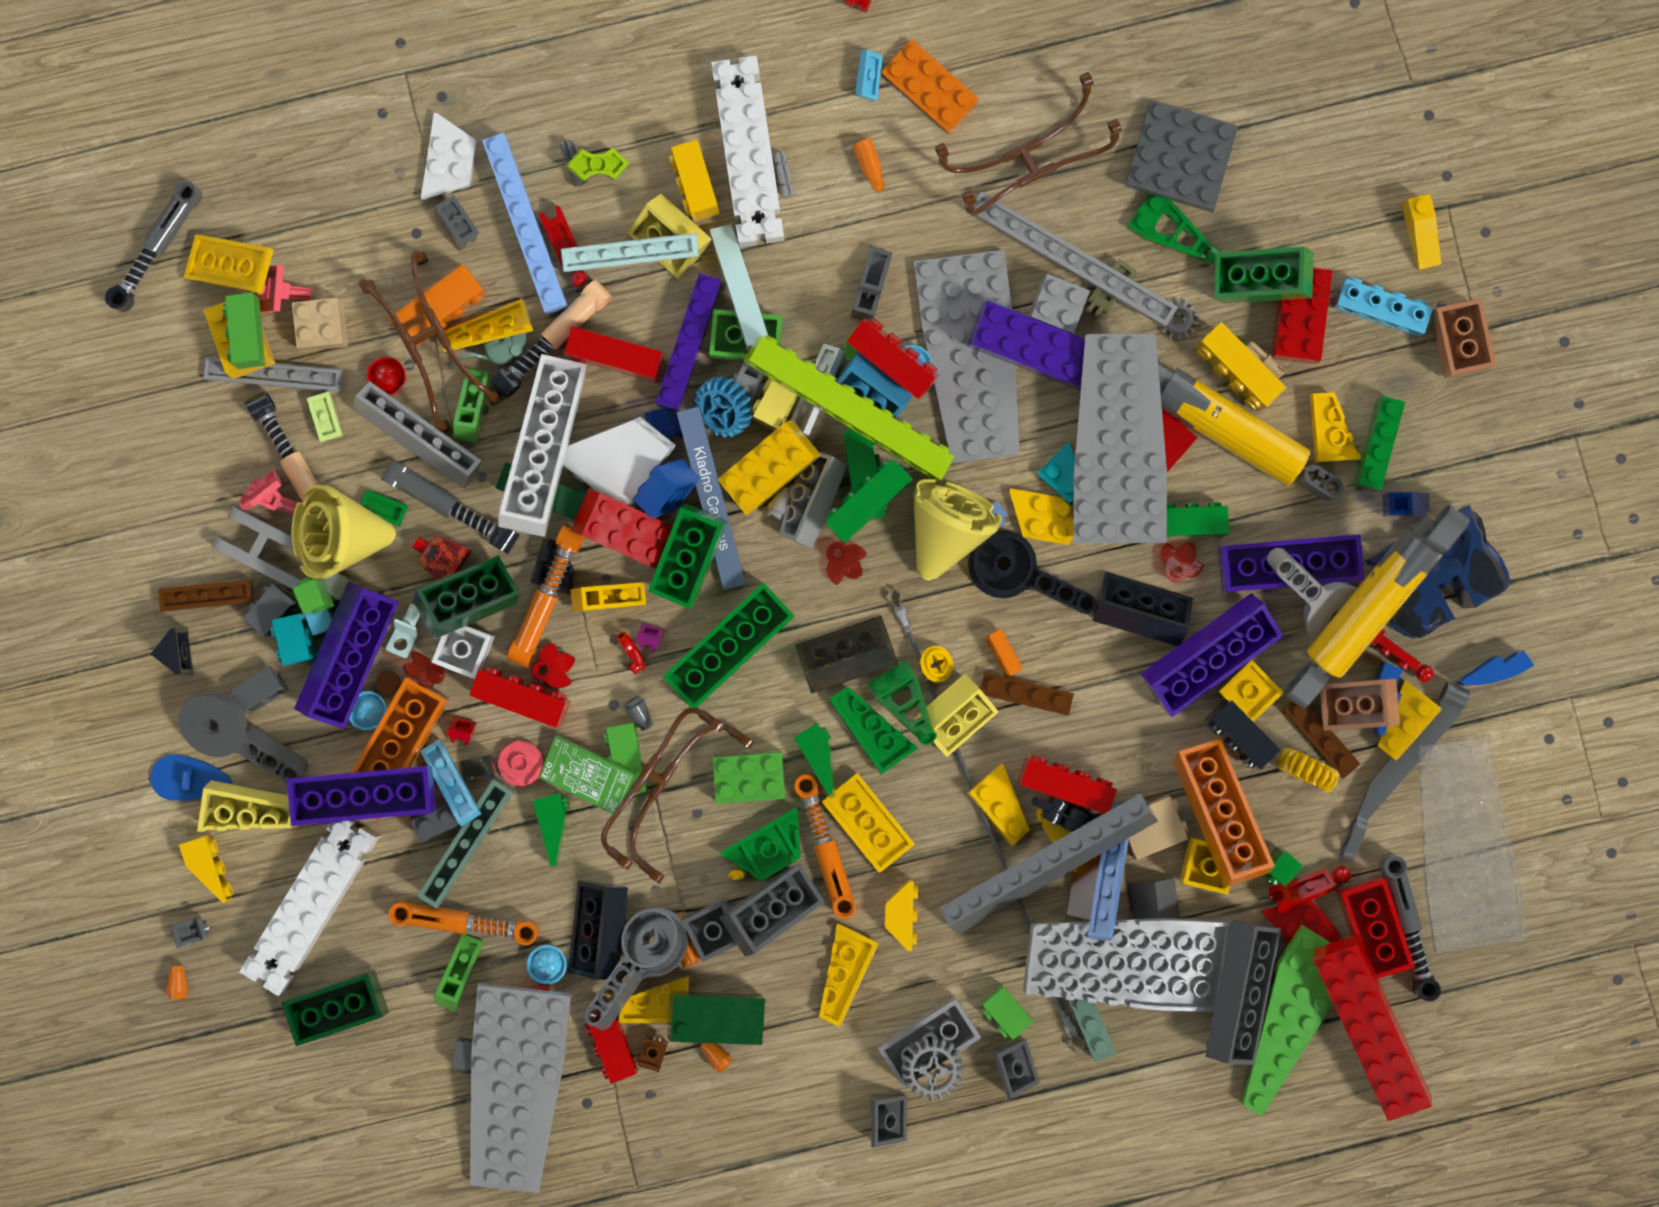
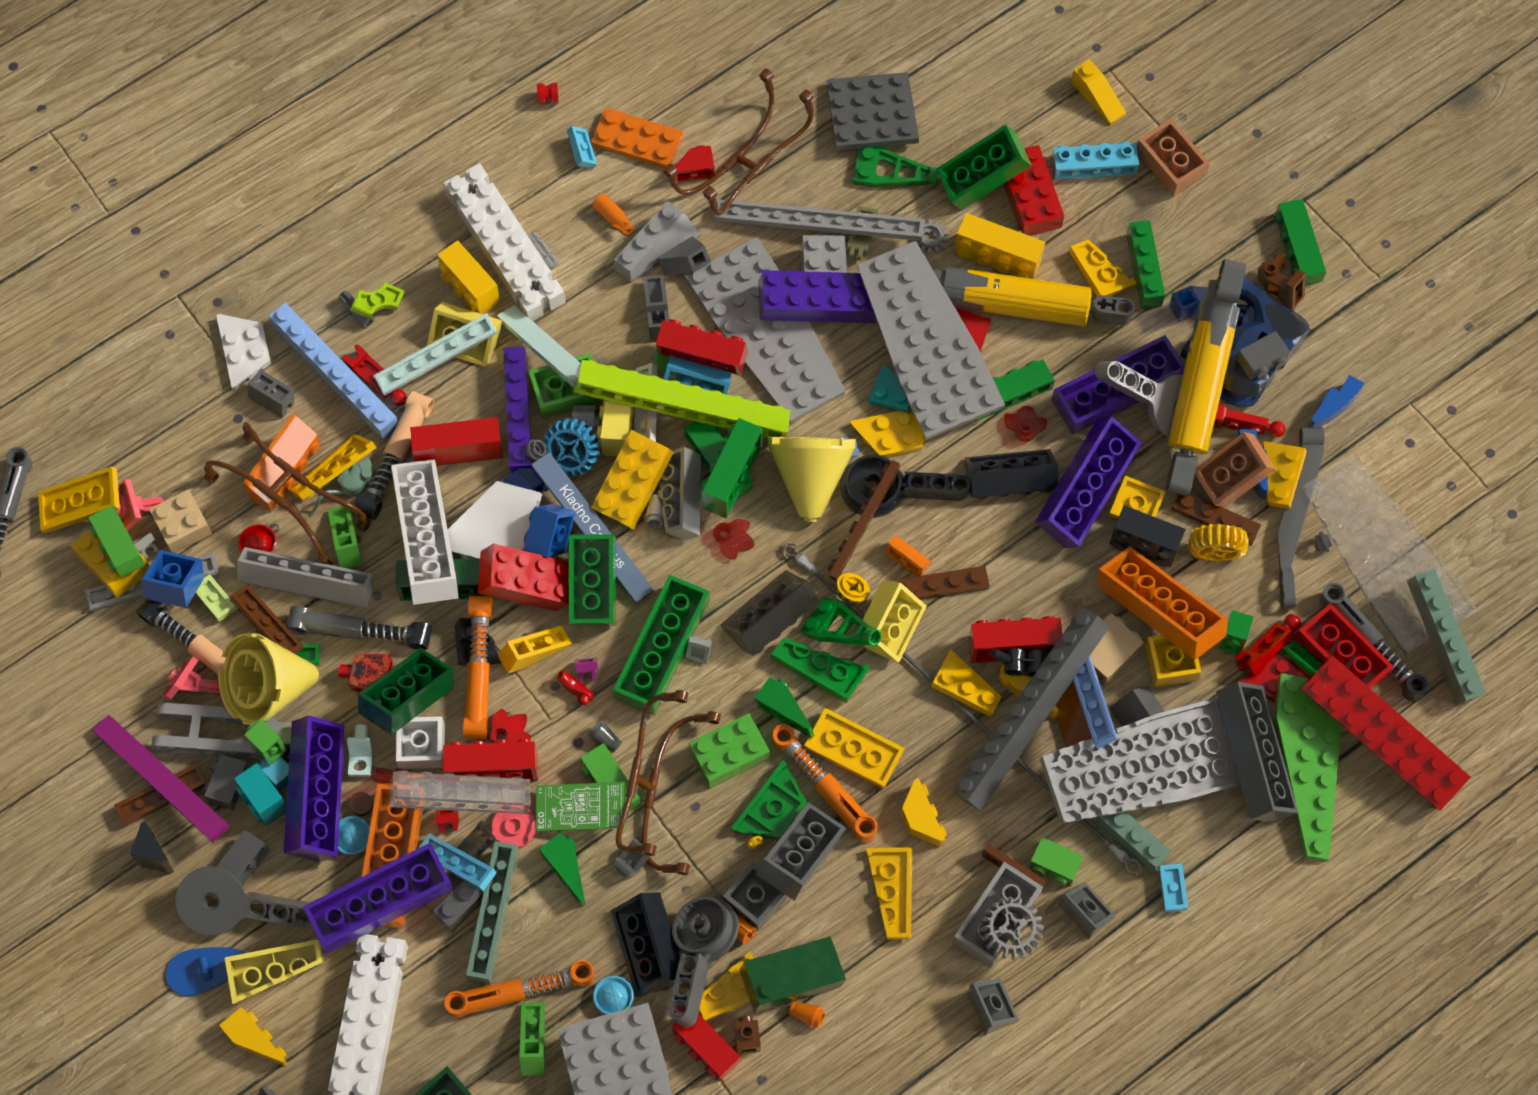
camera: 25 degrees left, 20 degrees down
none -> magenta tile [92,715,229,843]
none -> light grey tile [133,532,158,559]
none -> blue brick [142,550,204,608]
none -> reddish brown tile [230,584,303,654]
none -> clear brick [390,770,531,814]
none -> dark grey plate [526,439,546,461]
none -> dark grey bracket [613,839,650,877]
none -> light grey wedge [614,201,700,283]
none -> dark grey slope [658,236,711,275]
none -> red slope [675,145,715,182]
none -> light grey tile [685,635,712,664]
none -> reddish brown plate [827,460,900,582]
none -> reddish brown tile [982,843,1046,888]
none -> medium azure plate [1158,864,1188,912]
none -> dark grey brick [1236,331,1290,380]
none -> reddish brown tile [1258,253,1306,310]
none -> green brick [1274,199,1326,285]
none -> green tile [1282,642,1322,676]
none -> dark grey plate [1314,531,1332,553]
none -> sand green brick [1407,569,1486,705]

